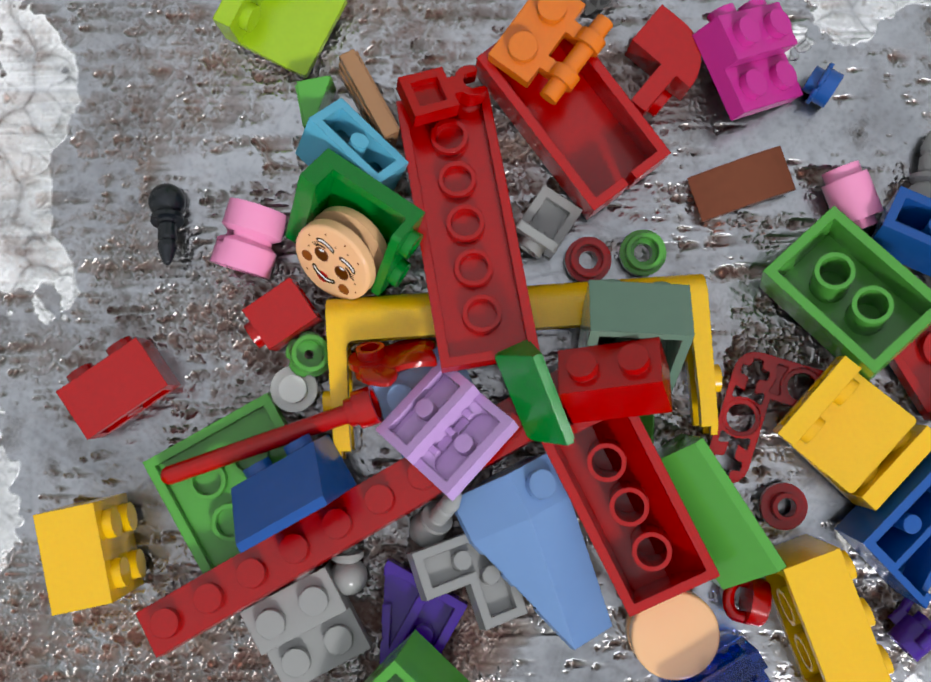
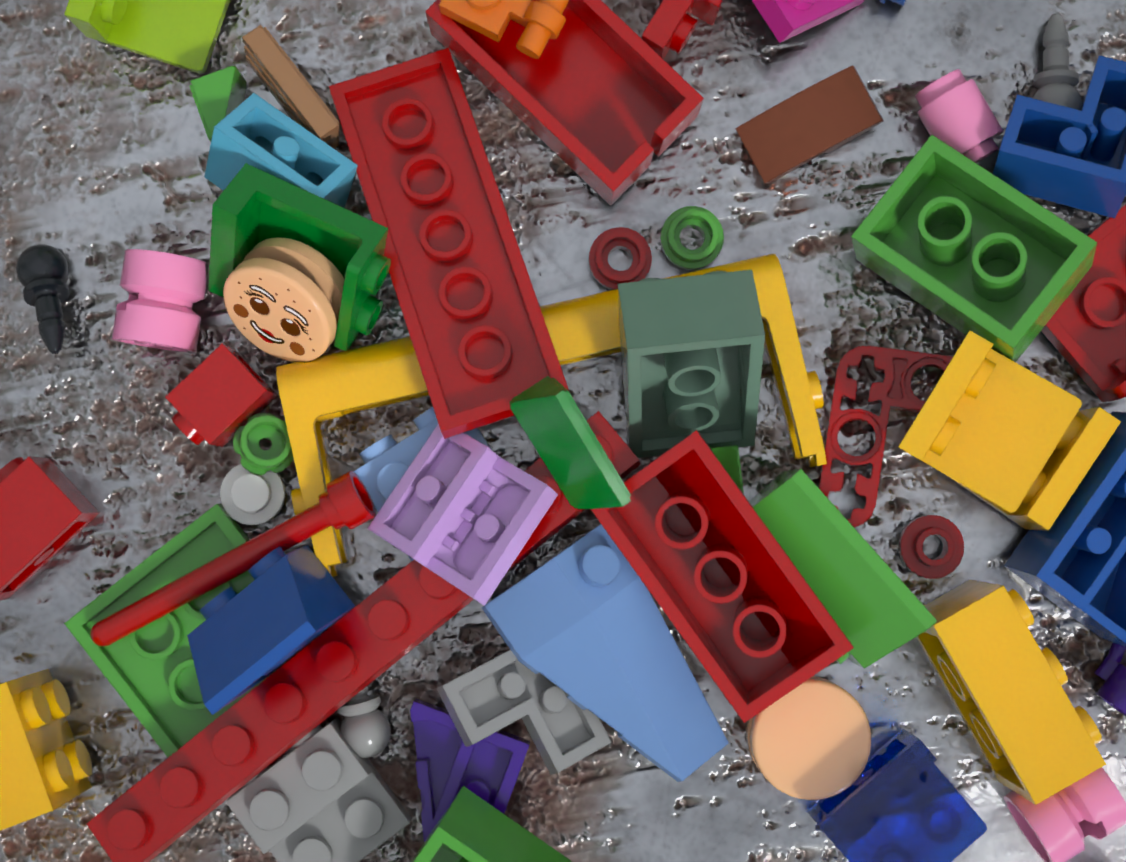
camera: 10 degrees left, 0 degrees up
red plate [348,338,437,387] -> none
red plate [396,65,487,127] -> none
light grey bar [409,493,462,548] -> none
light grey bracket [515,185,583,259] -> none
red brick [558,337,672,423] -> none
red tile [722,578,772,627] -> none

